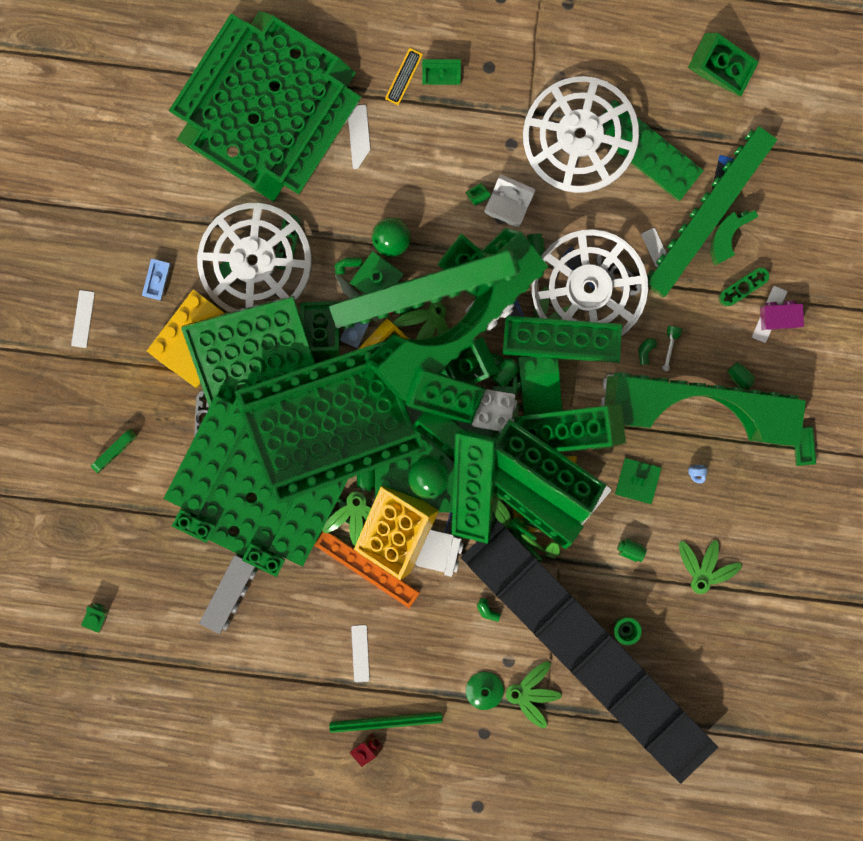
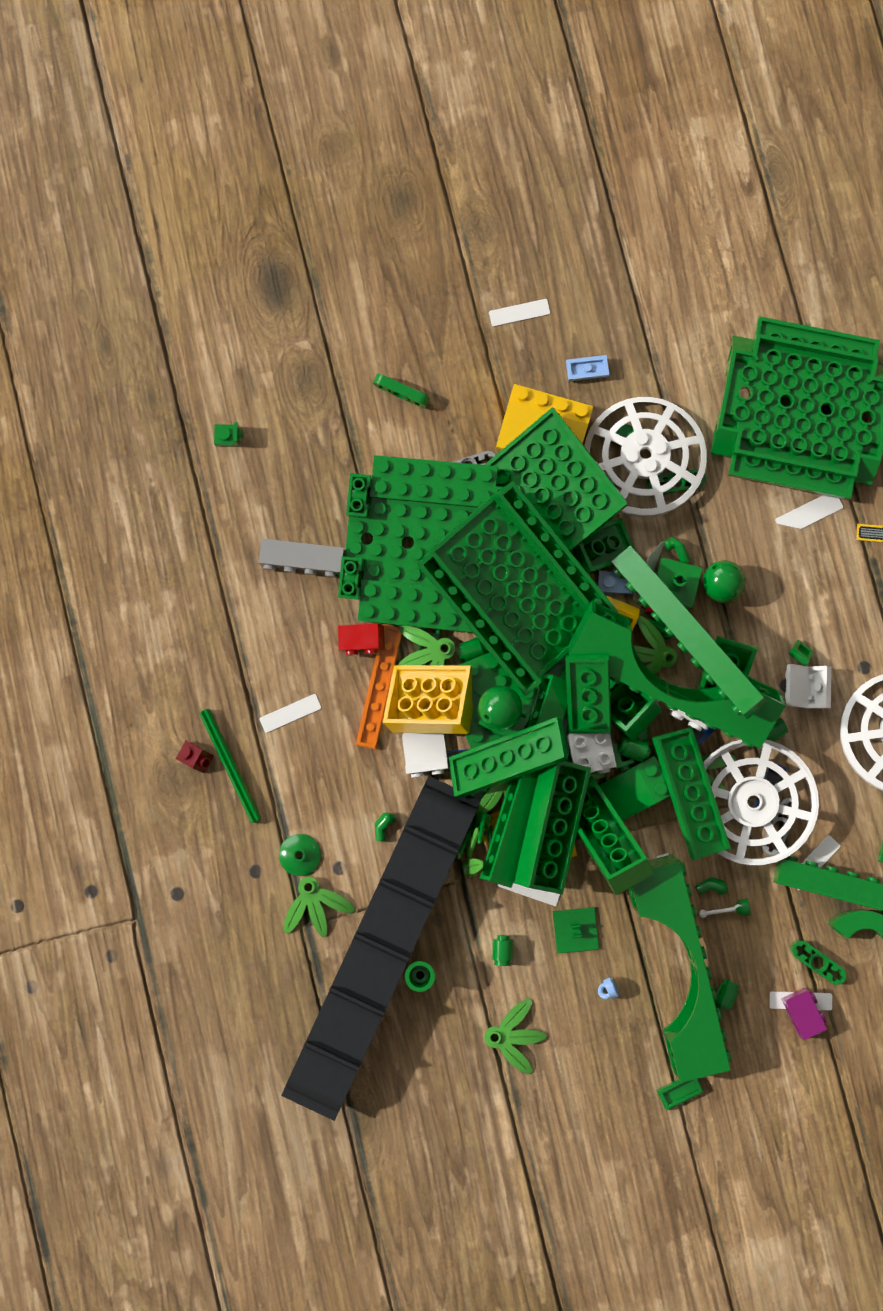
camera: 65 degrees right, 5 degrees down
none -> red brick [338,623,384,656]

